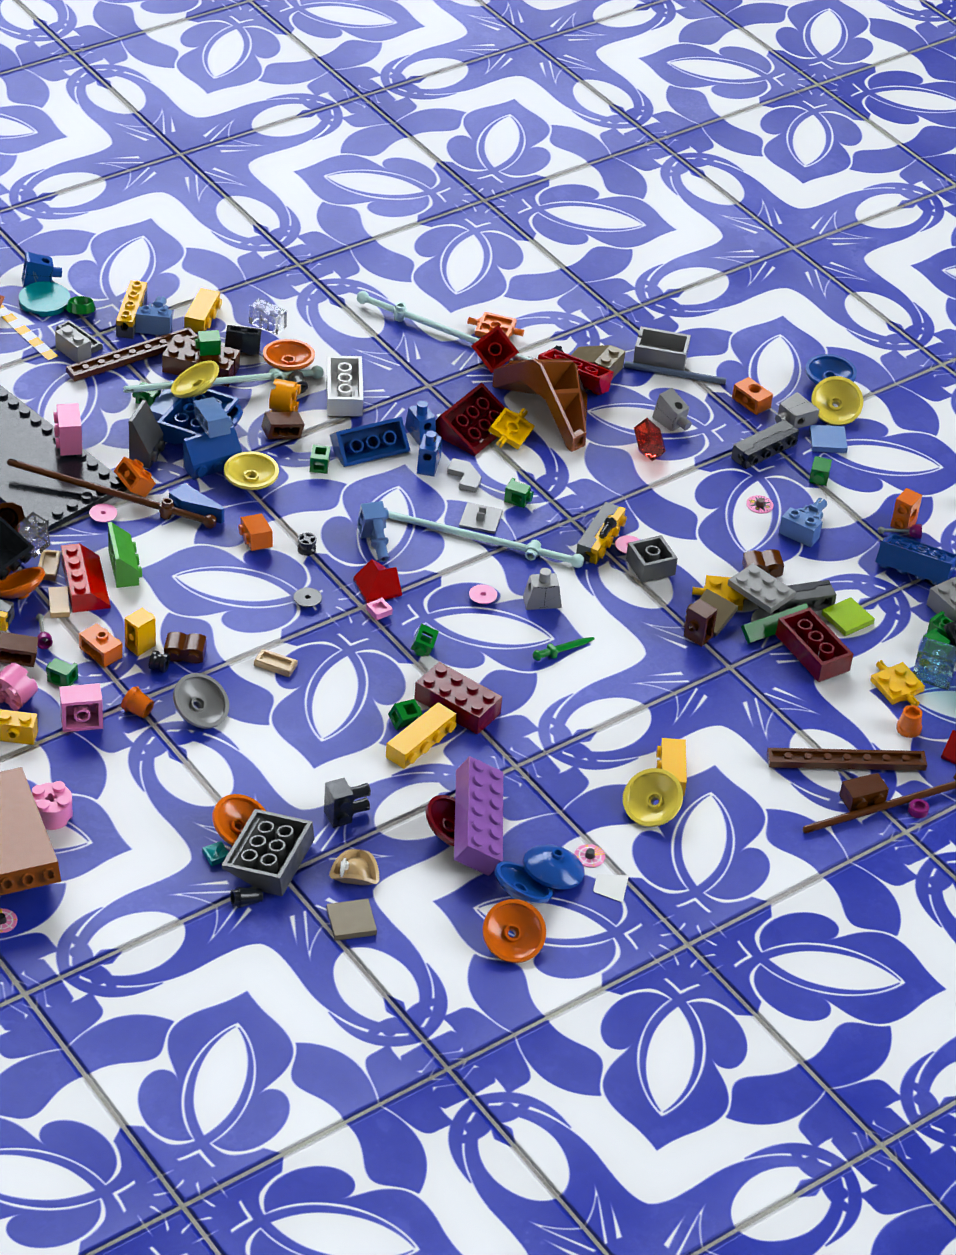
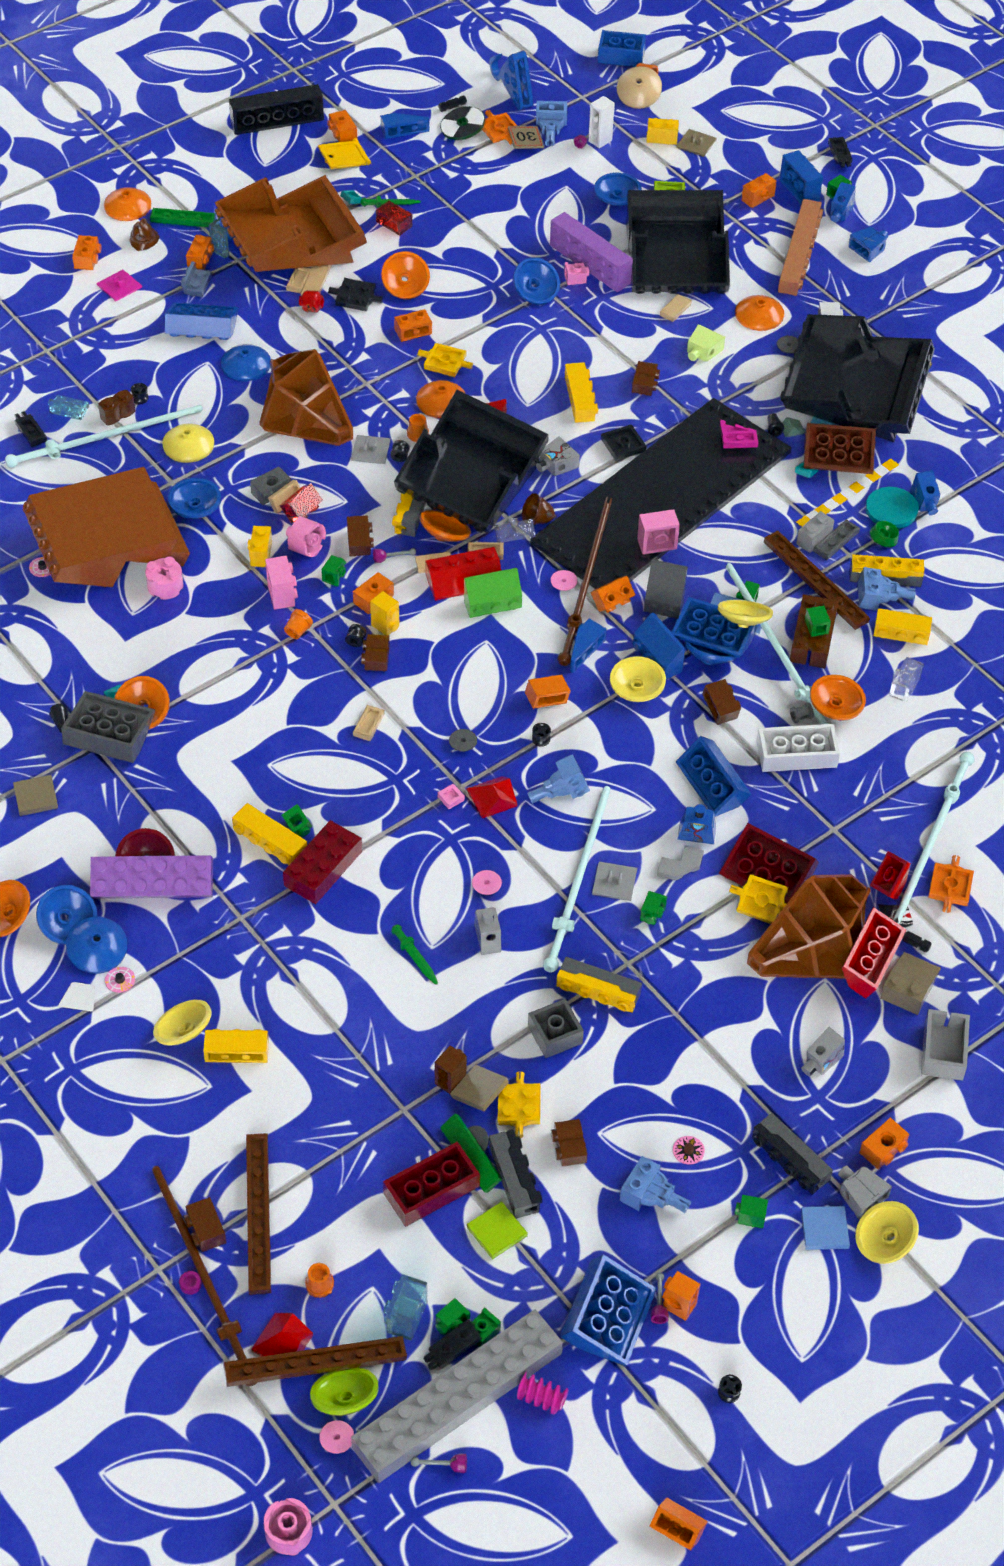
camera: 90 degrees right, 10 degrees up
light grey dish [173,673,229,729] -> none
medium blue brick [193,397,232,438] -> none
black brick [225,325,262,355] -> none
light orange brick [269,379,301,412] -> none
green brick [310,444,331,474] -> none
black brick [324,778,371,828] -> none
tan hat [329,849,379,885] -> none
blue torso [405,401,436,446] -> none
green brick [411,623,439,656] -> none
black piece [599,516,617,539] -> none
bright pink piece [615,535,640,554] -> none
sand blue piece [624,361,726,385] -> none
clear red brick [634,418,666,461] -> none
light grey plate [728,564,796,614] -> none
blue dish [805,354,857,384] -> none
yellow plate [870,660,925,706] -> none

